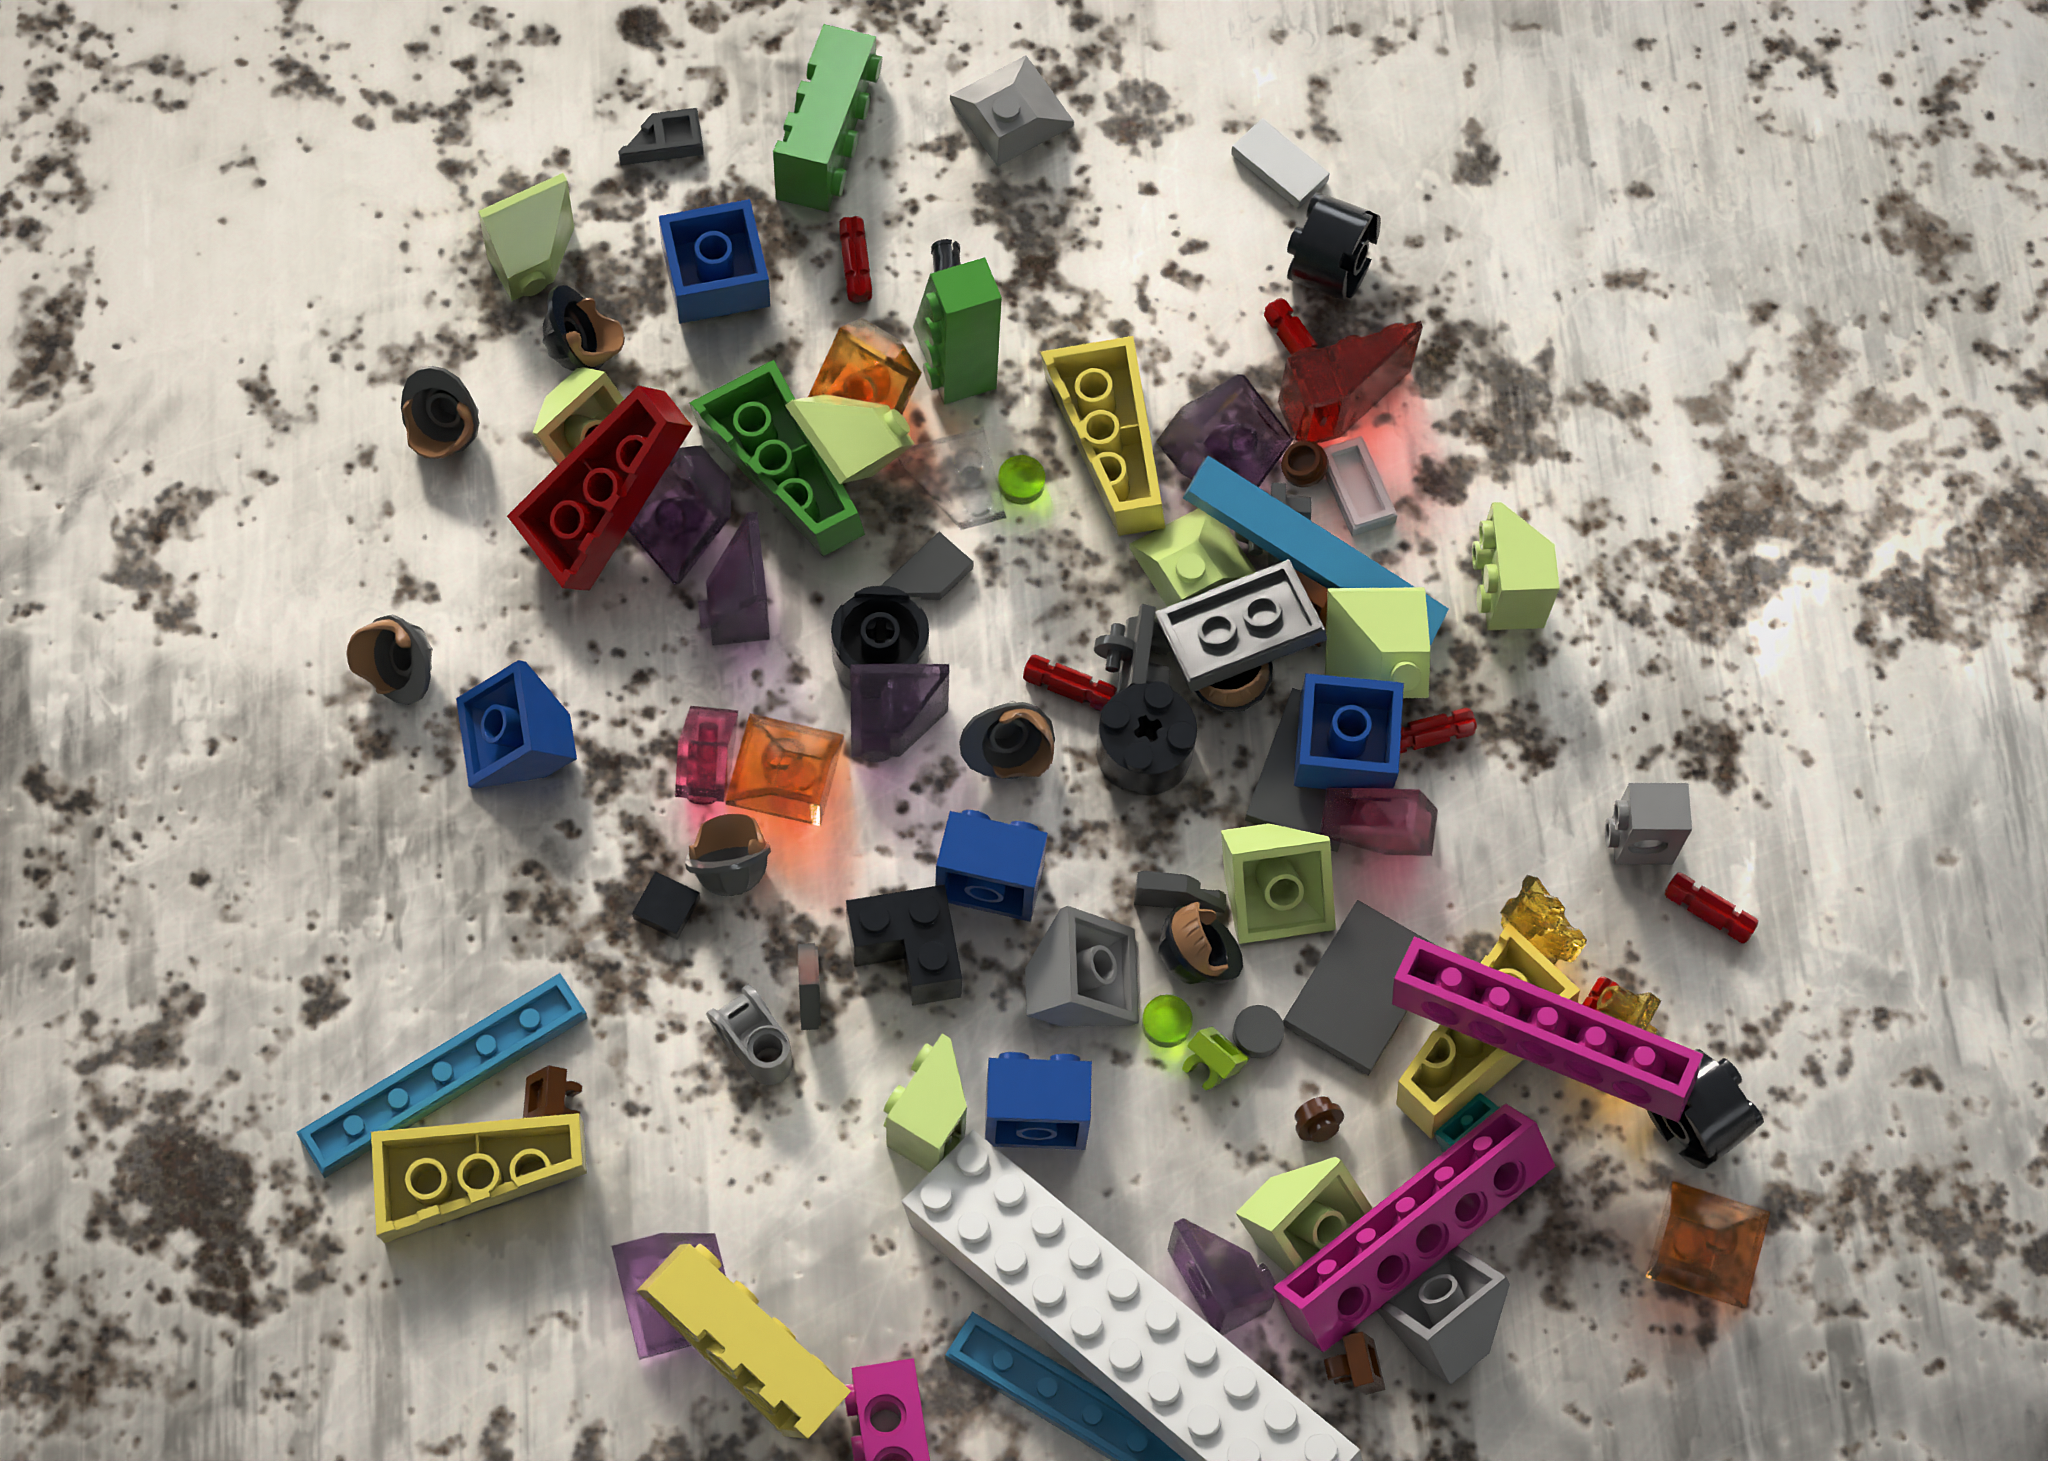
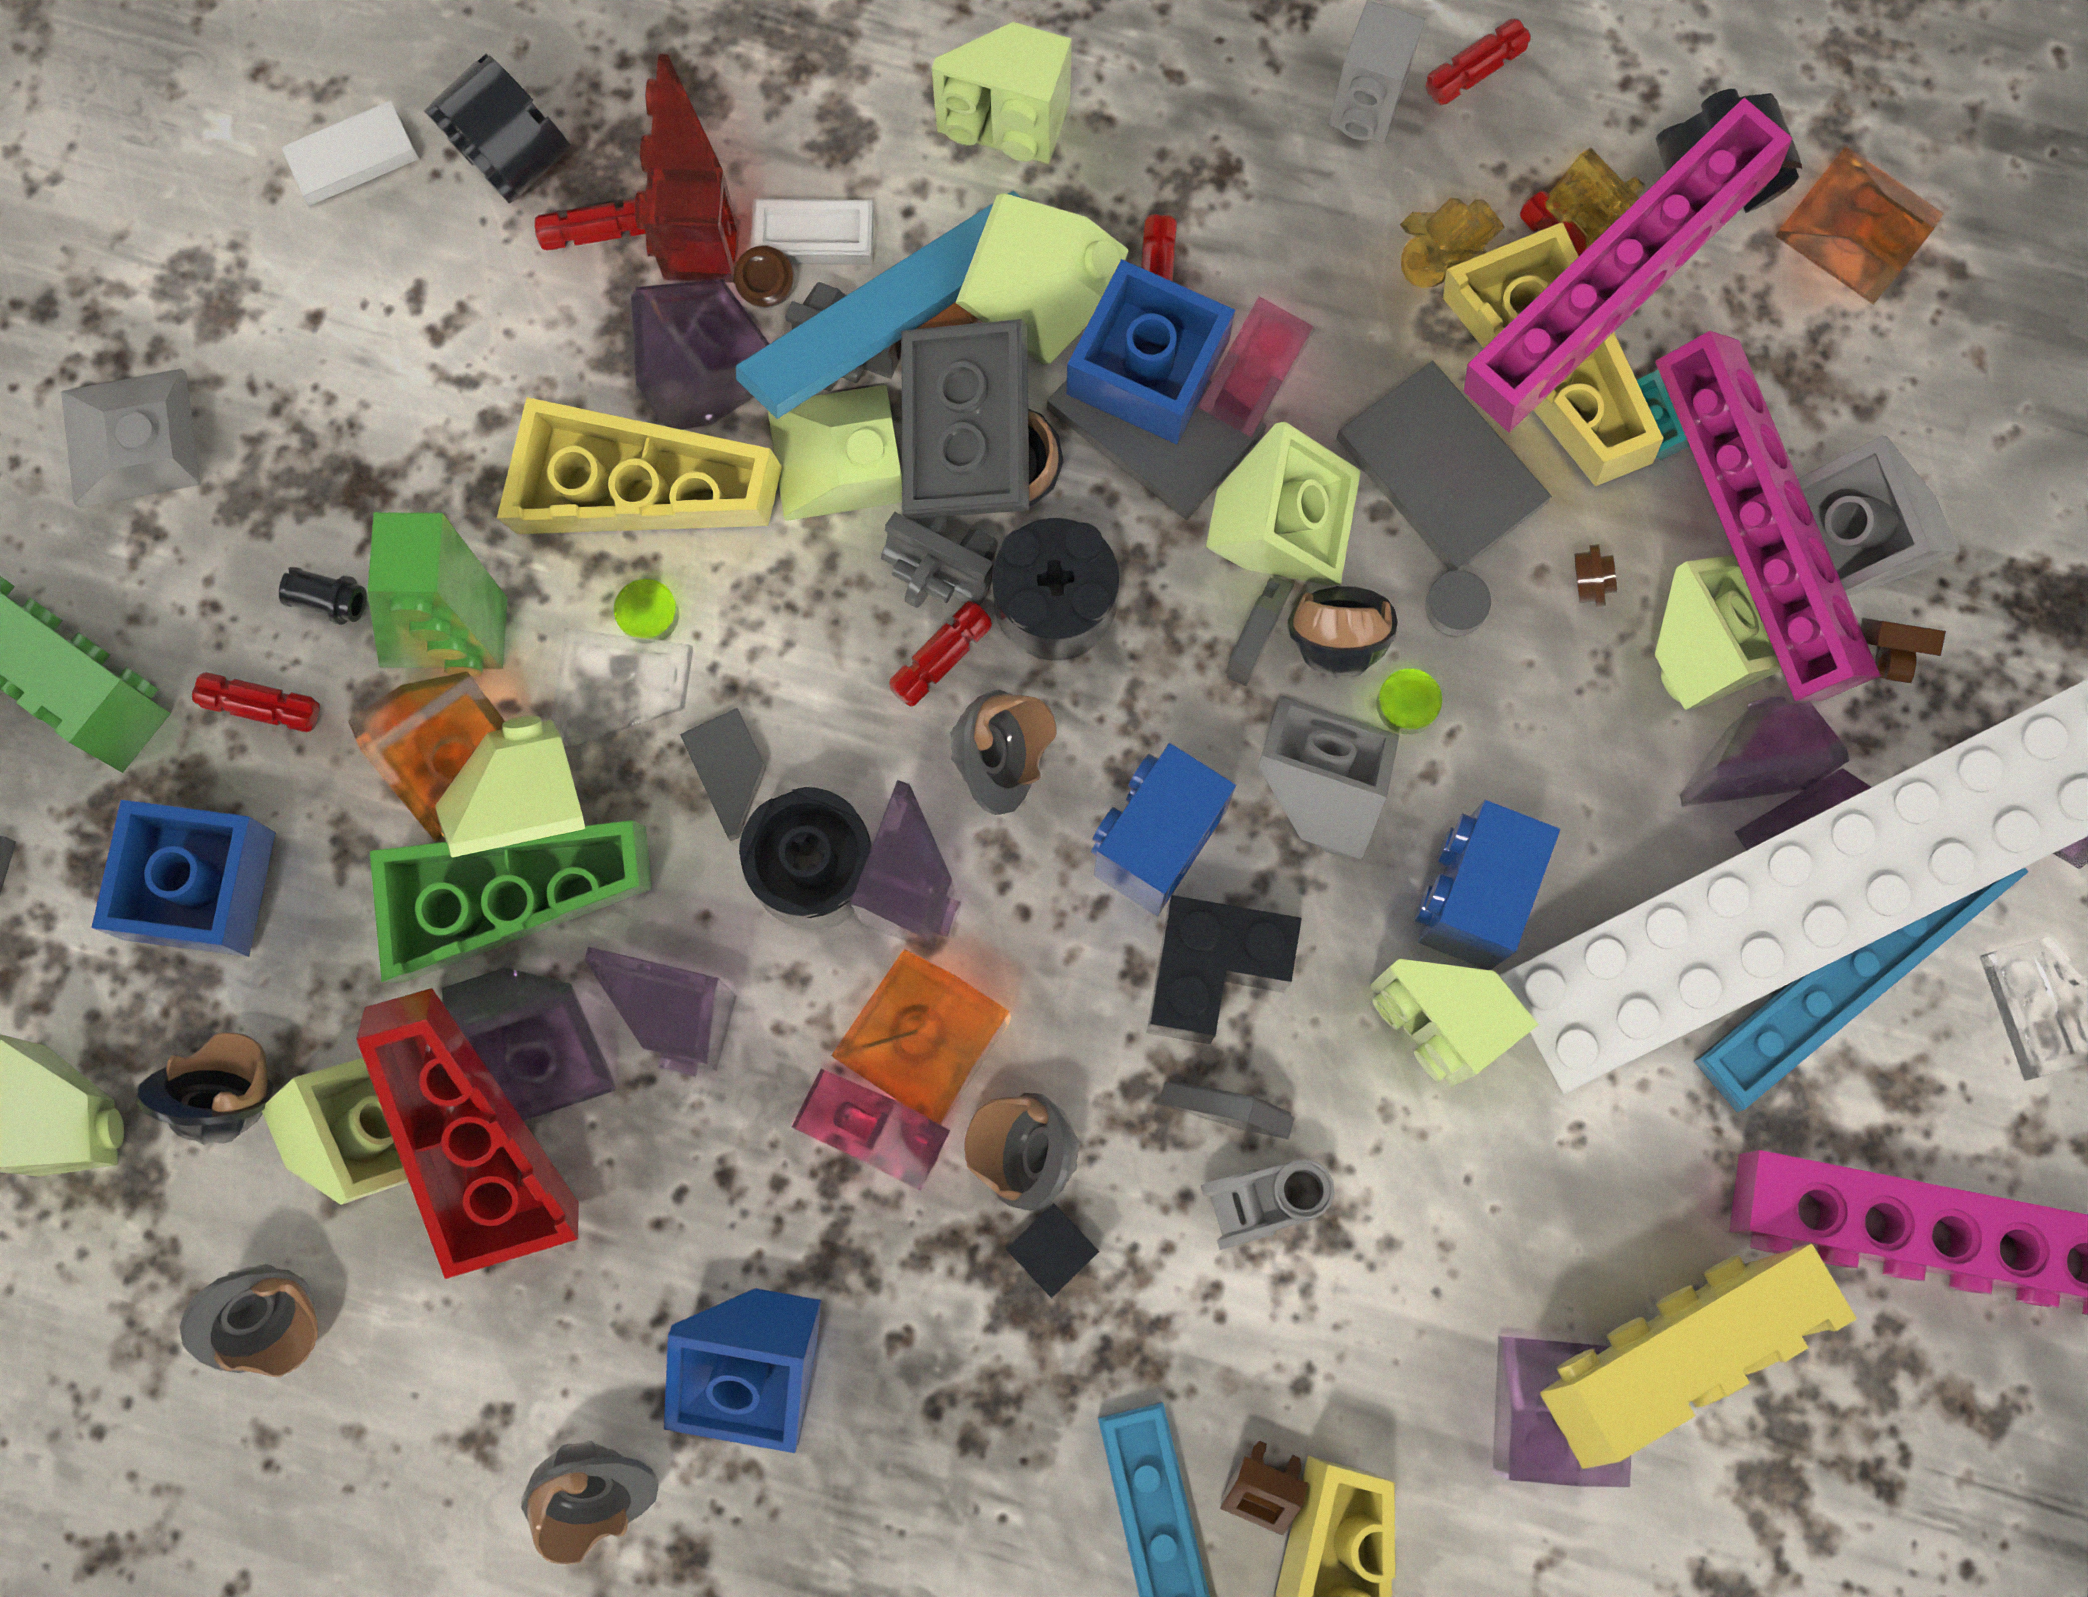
camera: 65 degrees left, 10 degrees up
lime tile [1182,1026,1250,1090] -> none

